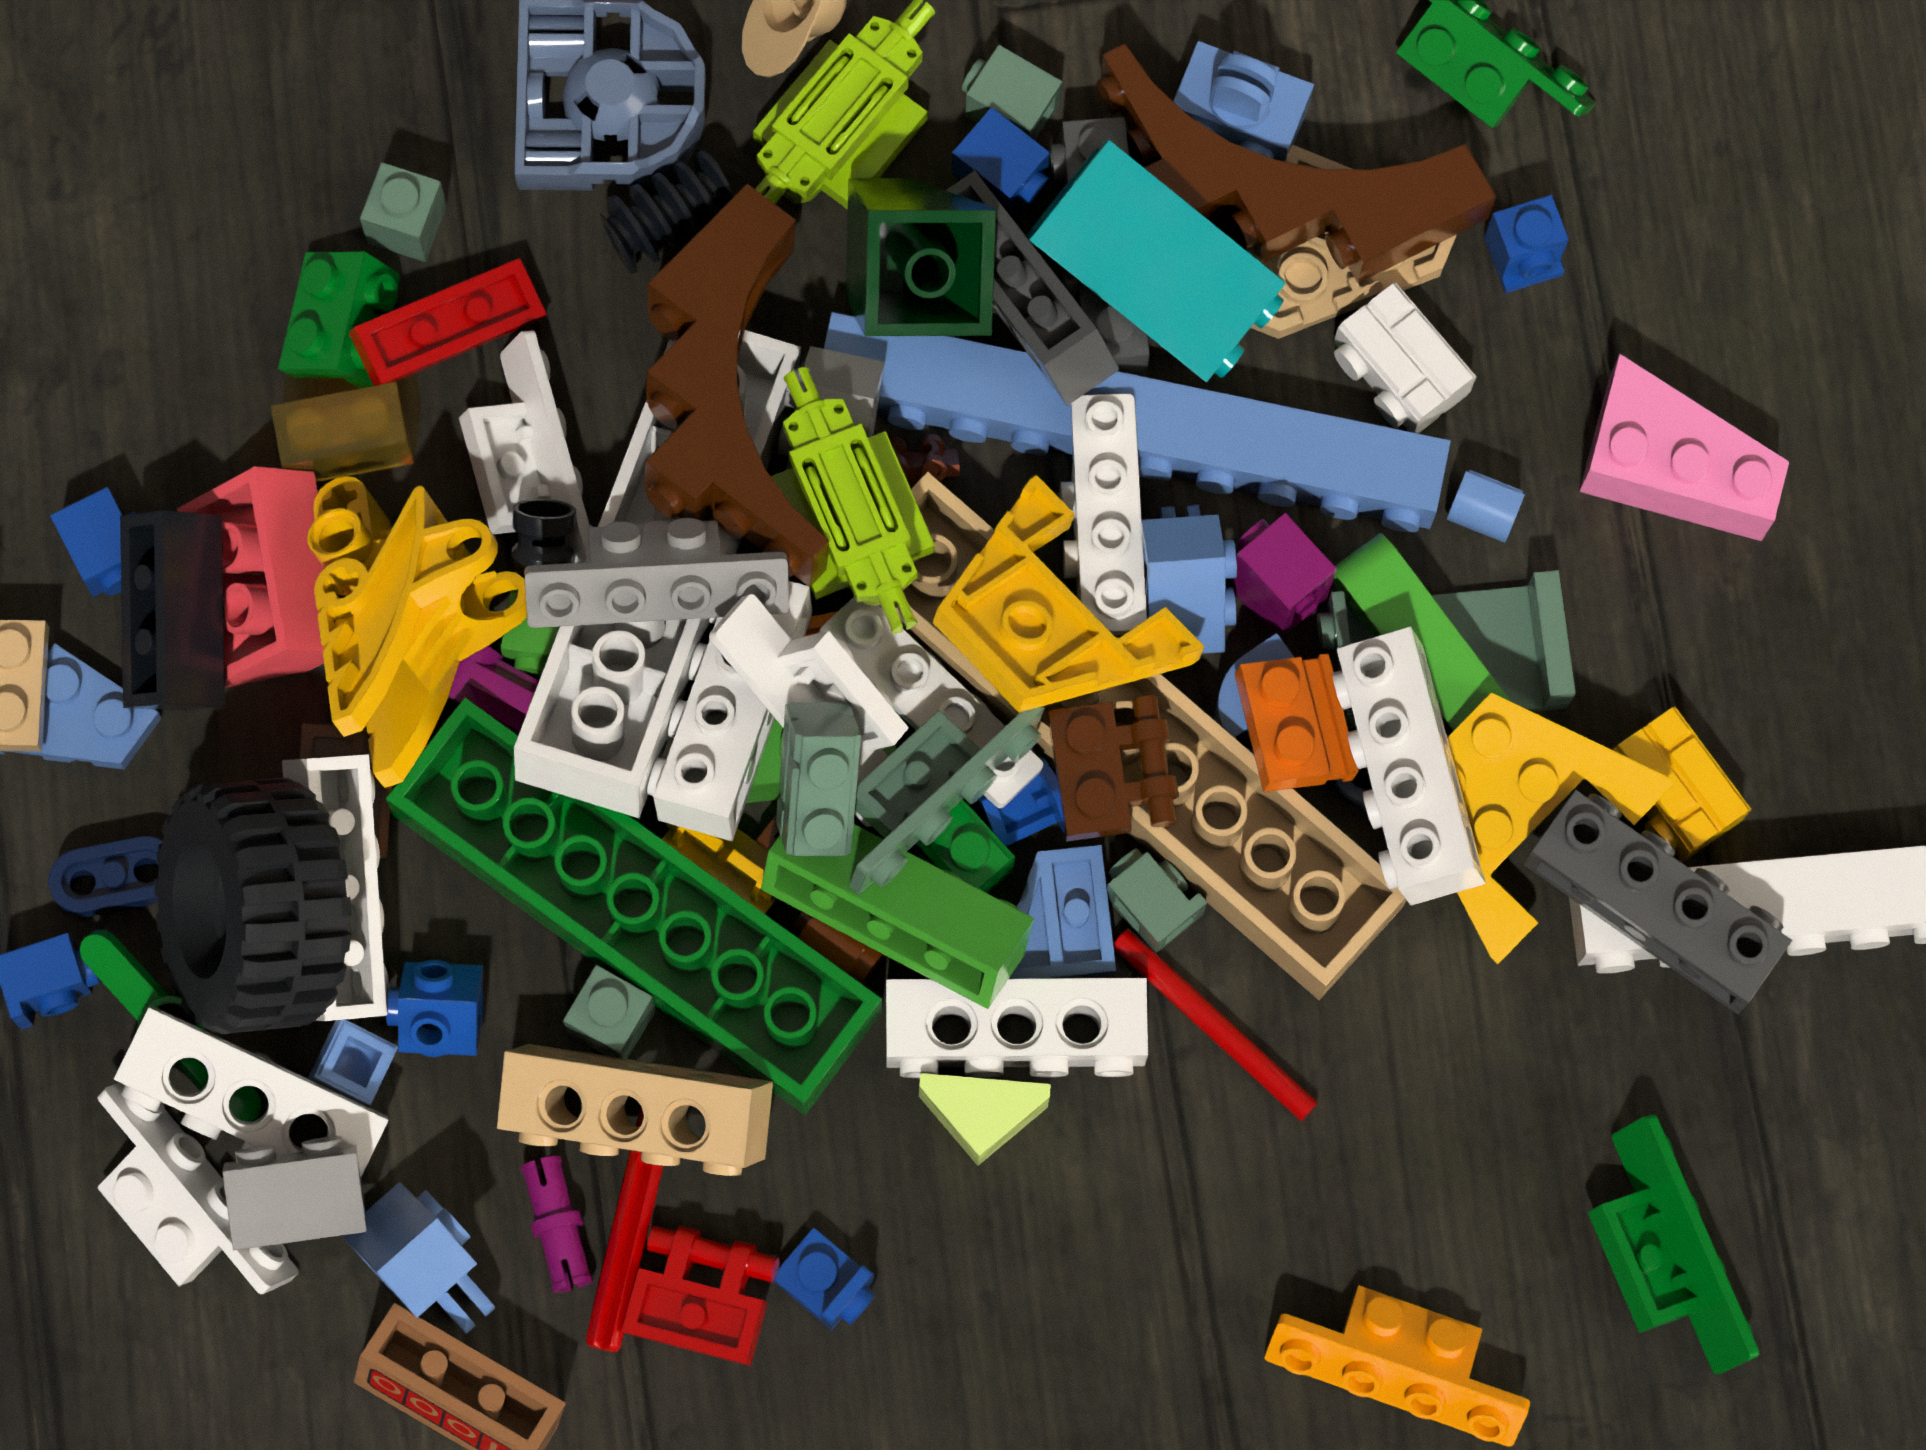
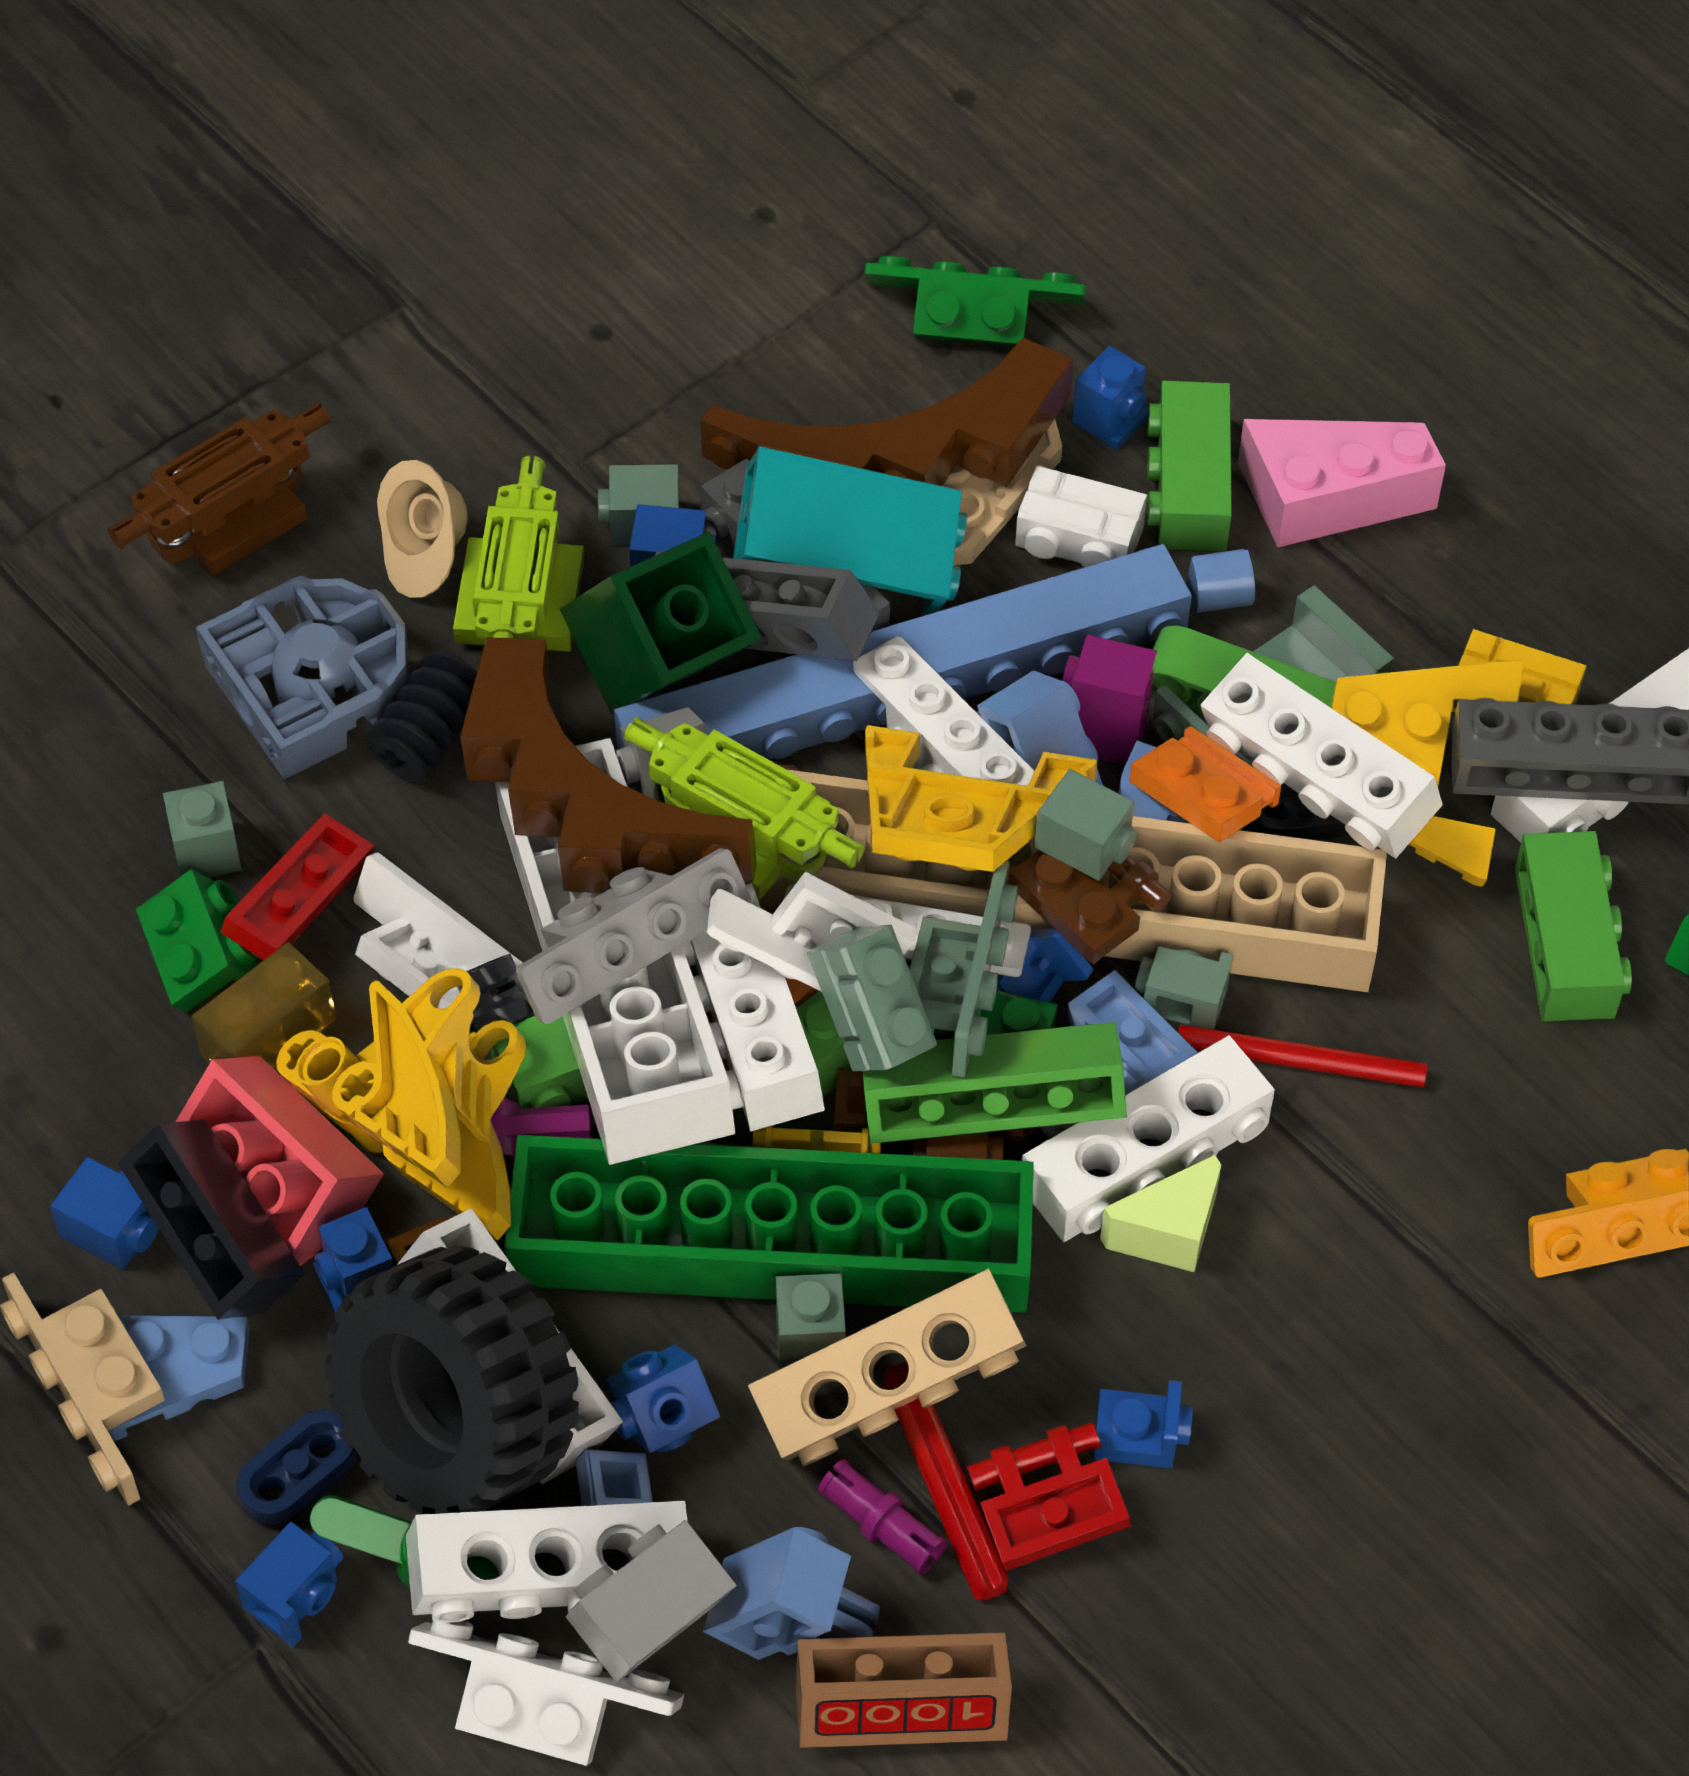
camera: 30 degrees left, 20 degrees down
medium blue brick [1173,41,1314,162] -> none
none -> blue brick [312,1207,393,1314]
none -> sand green brick [1034,768,1137,881]
none -> bright green brick [1147,381,1232,552]
none -> bright green brick [1515,831,1632,1022]

